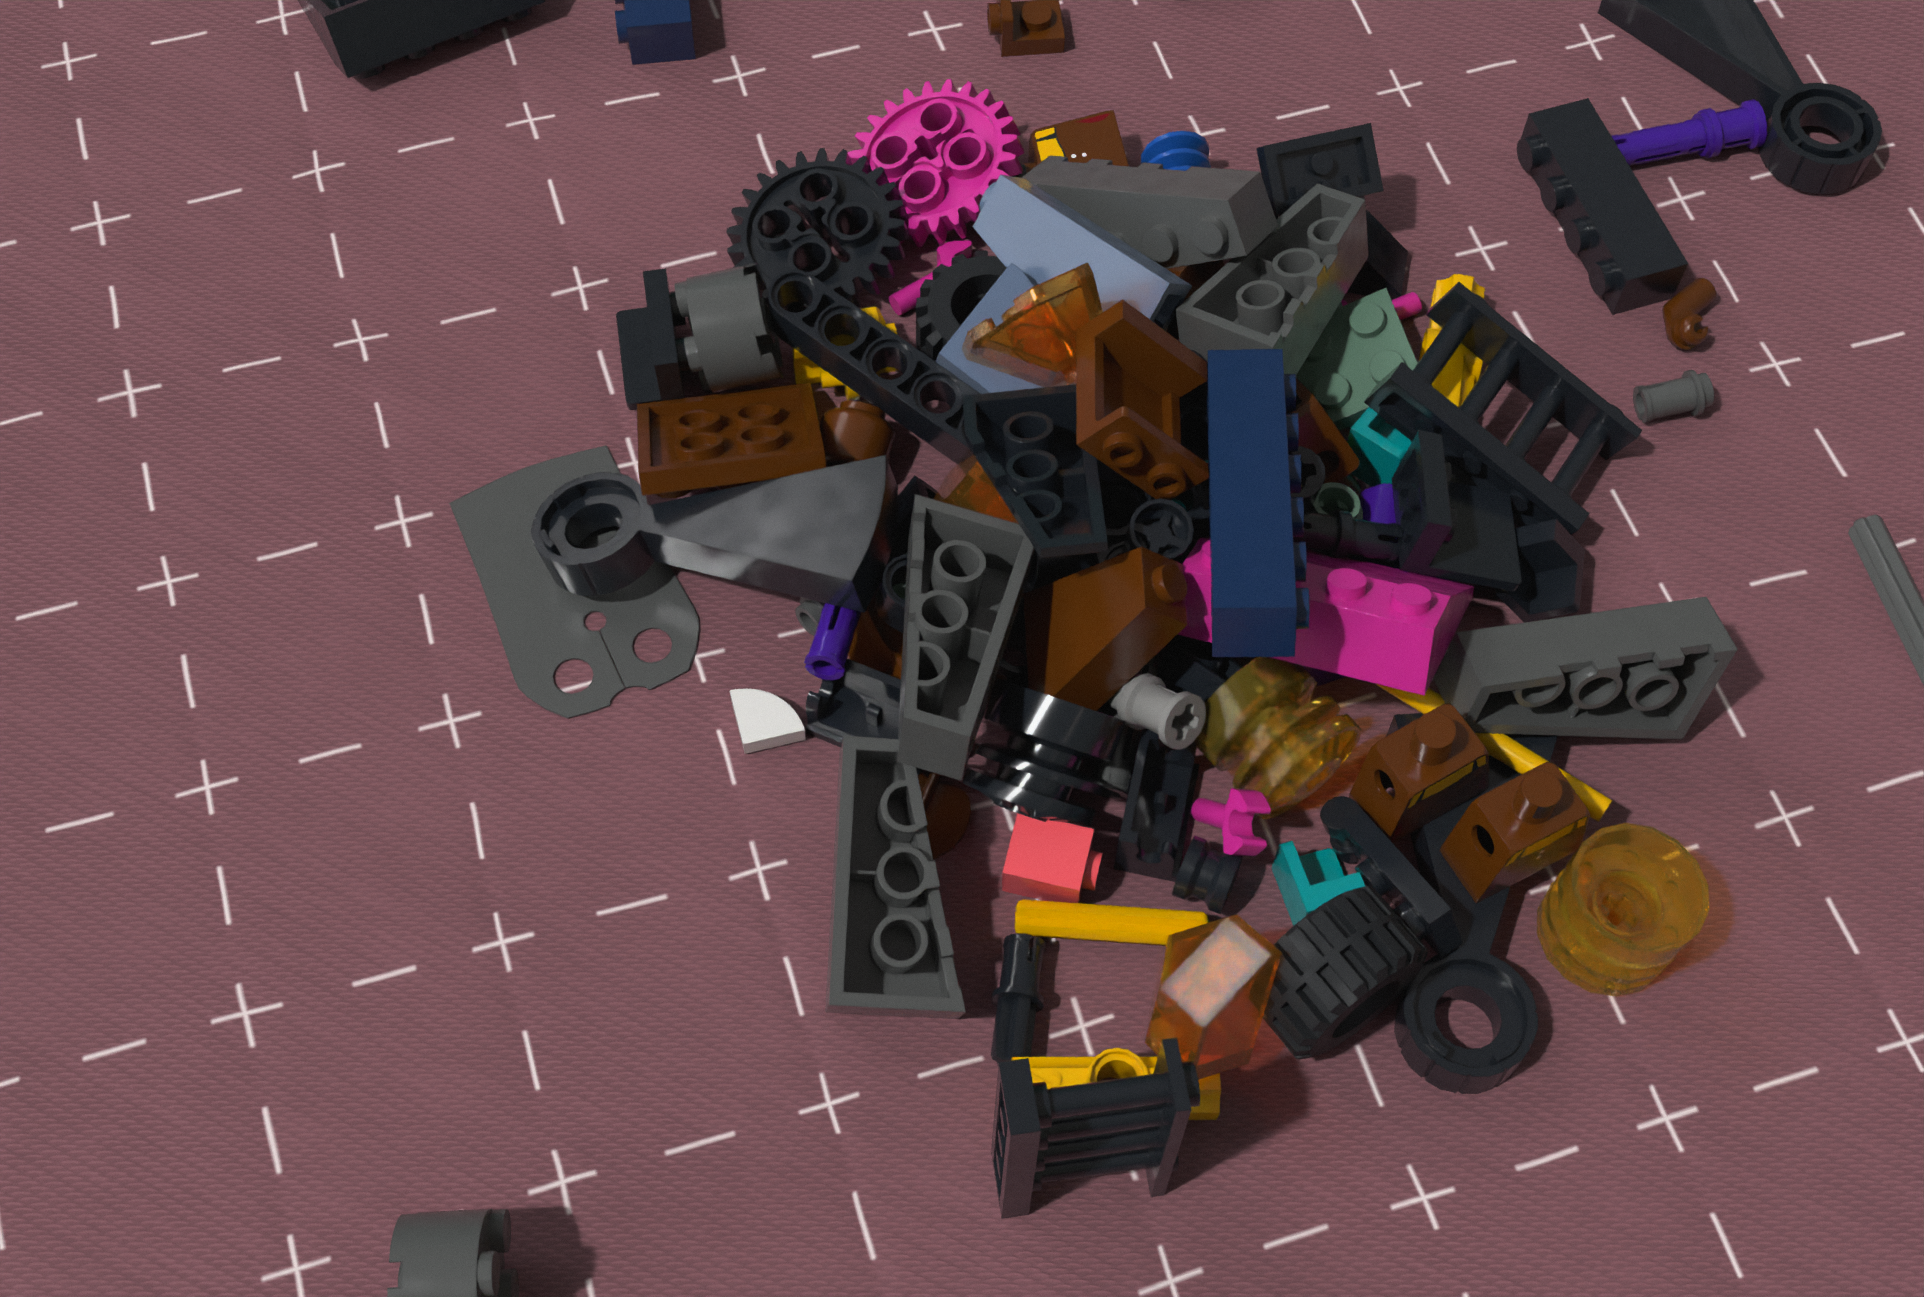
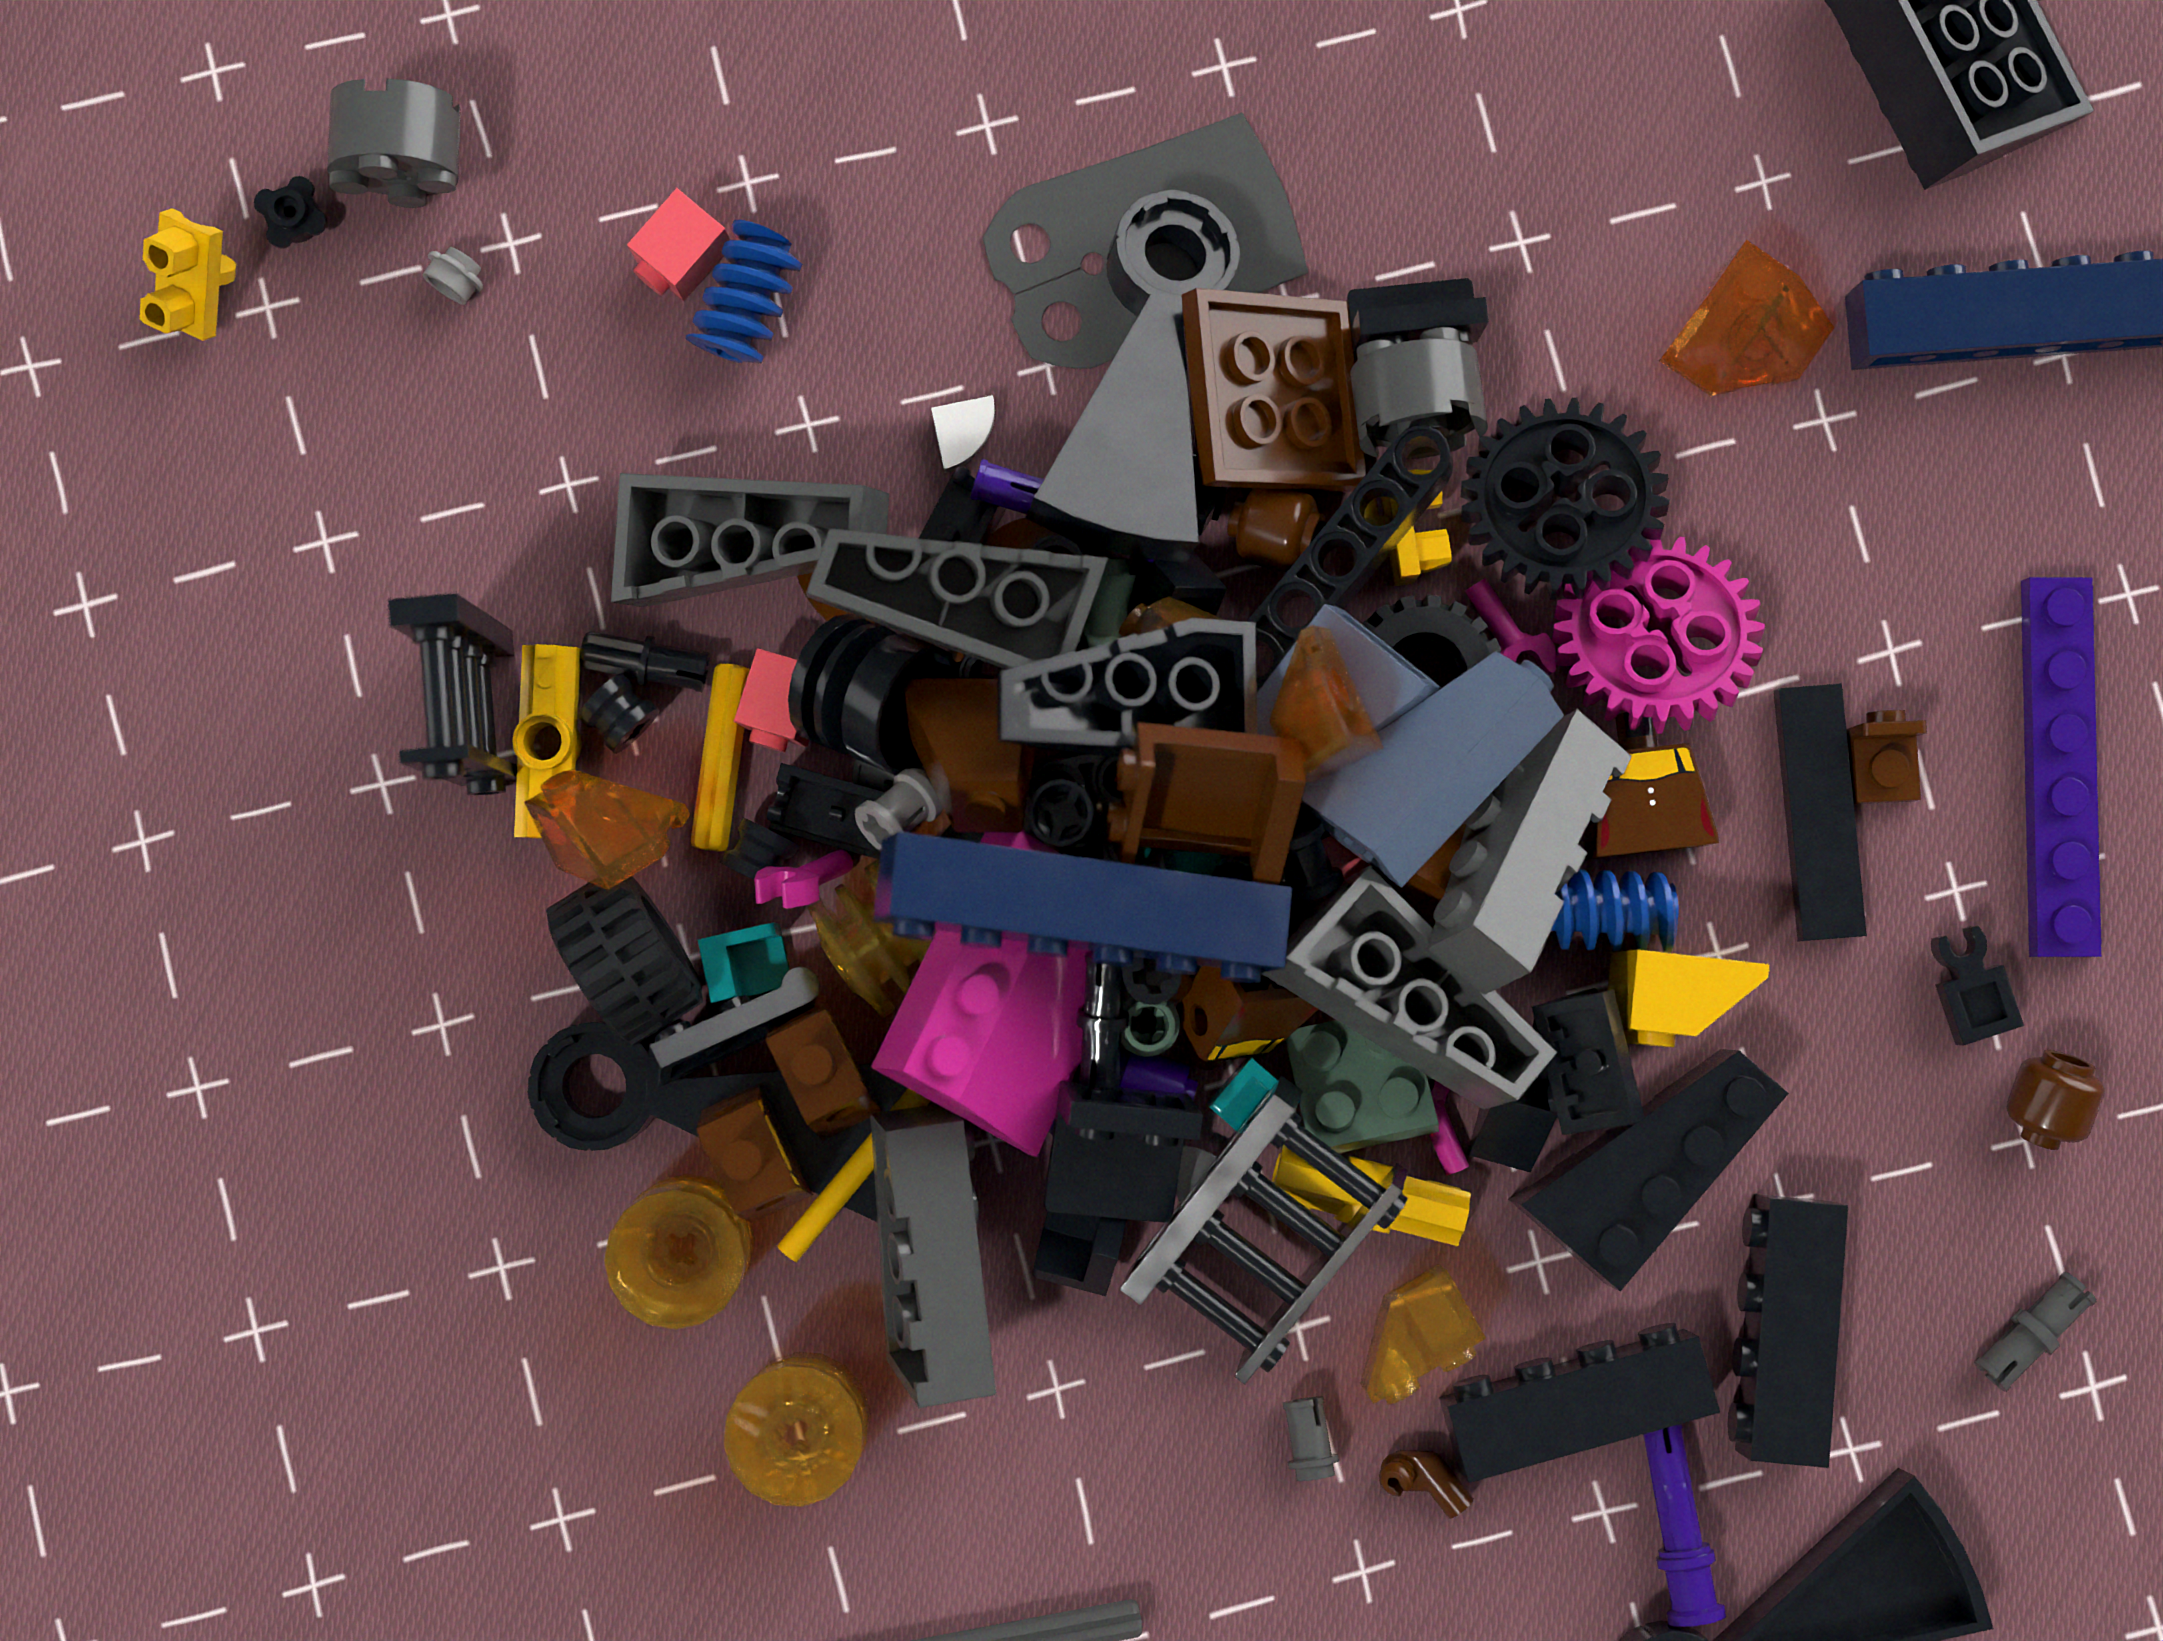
camera: 90 degrees right, 25 degrees up
none -> light grey plate [422,247,483,305]
none -> black wheel [577,673,659,754]
none -> coral brick [627,188,730,301]
none -> blue piece [685,220,802,364]
none -> clear yellow wheel [724,1352,871,1507]
none -> clear yellow slope [1360,1264,1486,1405]
none -> black wedge [1508,1049,1789,1292]
none -> yellow slope [1607,950,1769,1048]
none -> clear orange slope [1659,240,1835,396]
none -> black brick [1727,1194,1848,1468]
none -> black tile [1773,683,1867,942]

